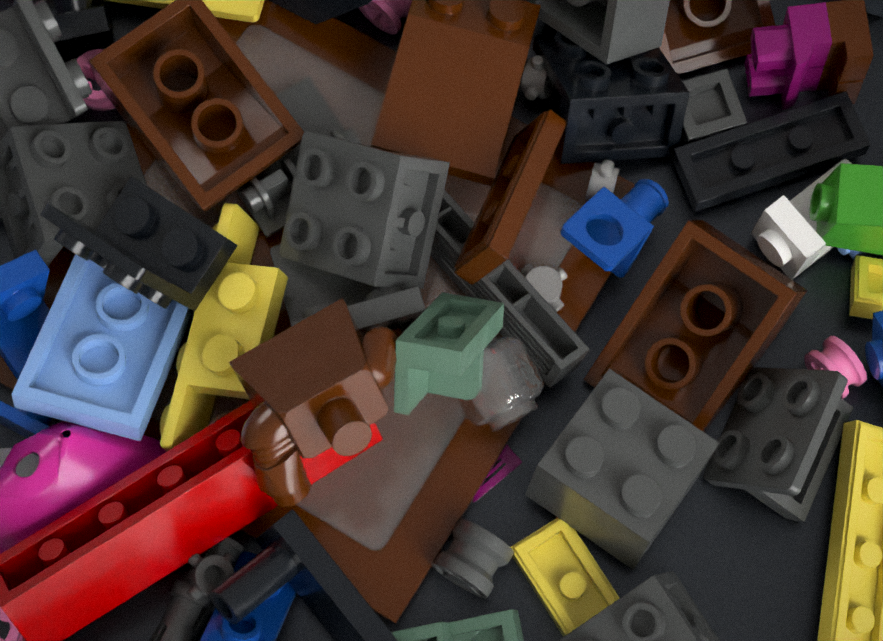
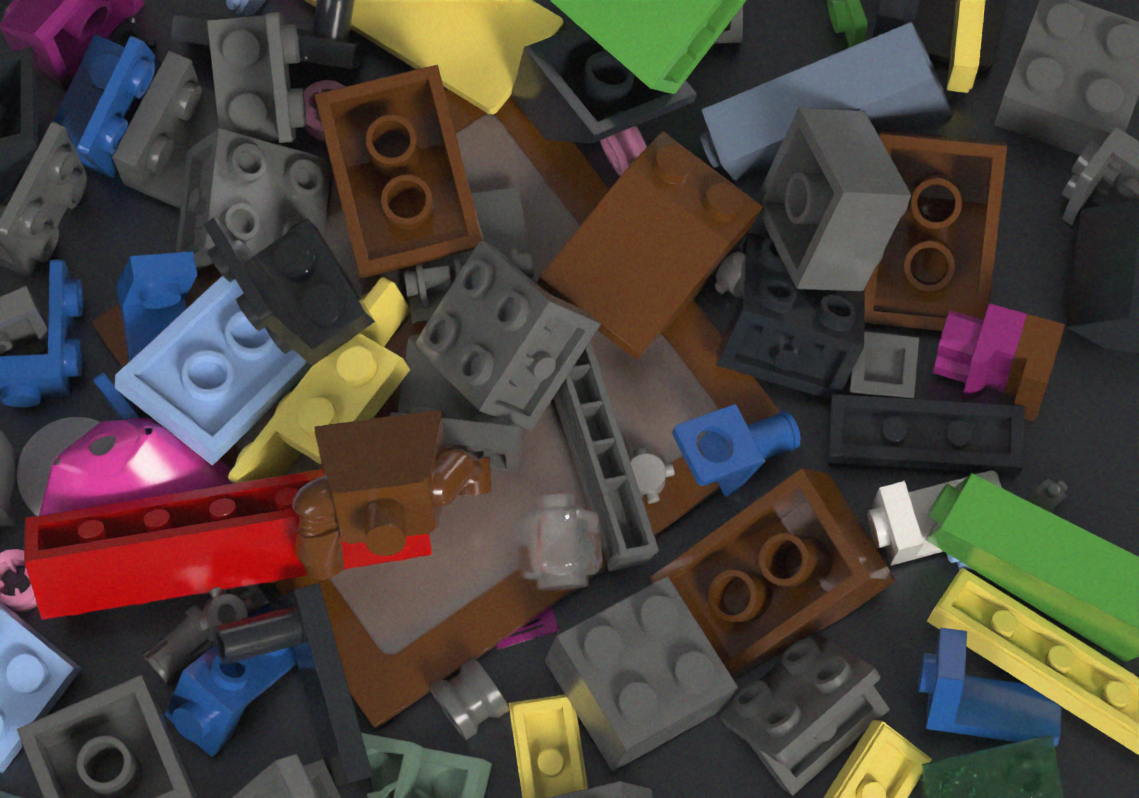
camera: 25 degrees right, 0 degrees up
sand green panel [394,292,504,415] -> none
reddish brown tile [454,109,566,285] -> none
light grey piece [585,160,619,200] -> none
bright pink bush [804,336,867,399] -> none

